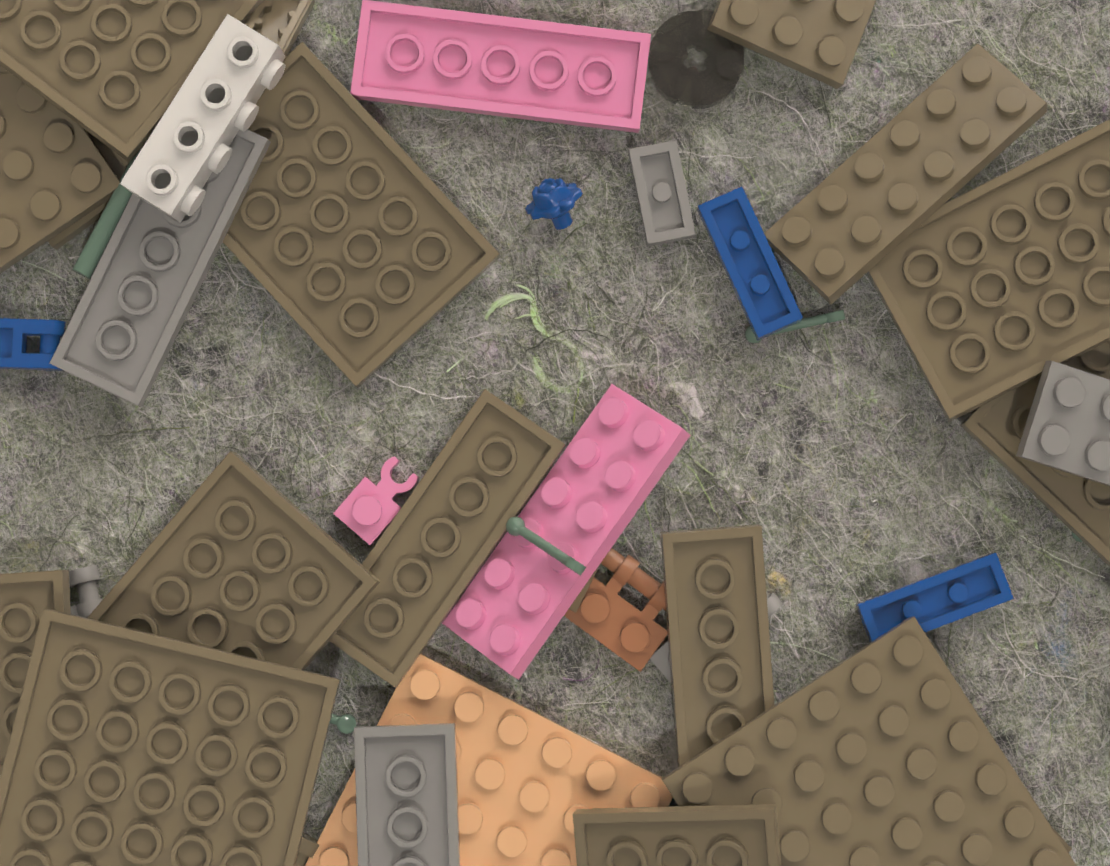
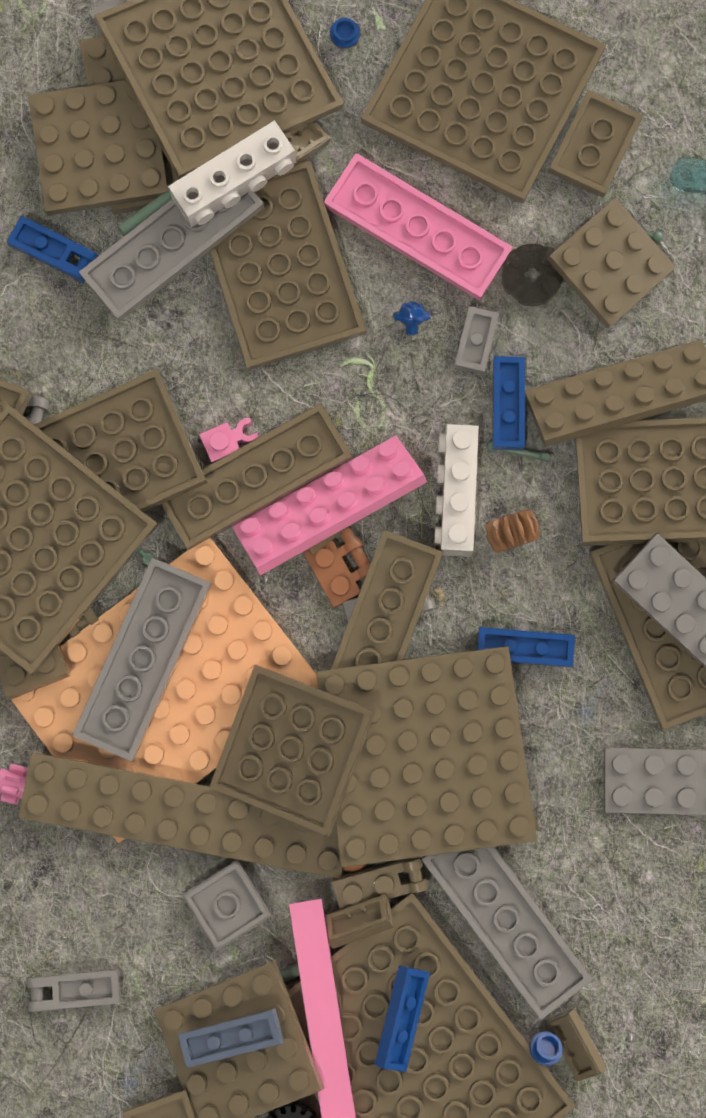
camera: 20 degrees right, 5 degrees down
sand green hinge [506,516,586,576] -> none
none -> white brick [434,424,479,557]
none -> medium nougat gear [485,510,540,553]

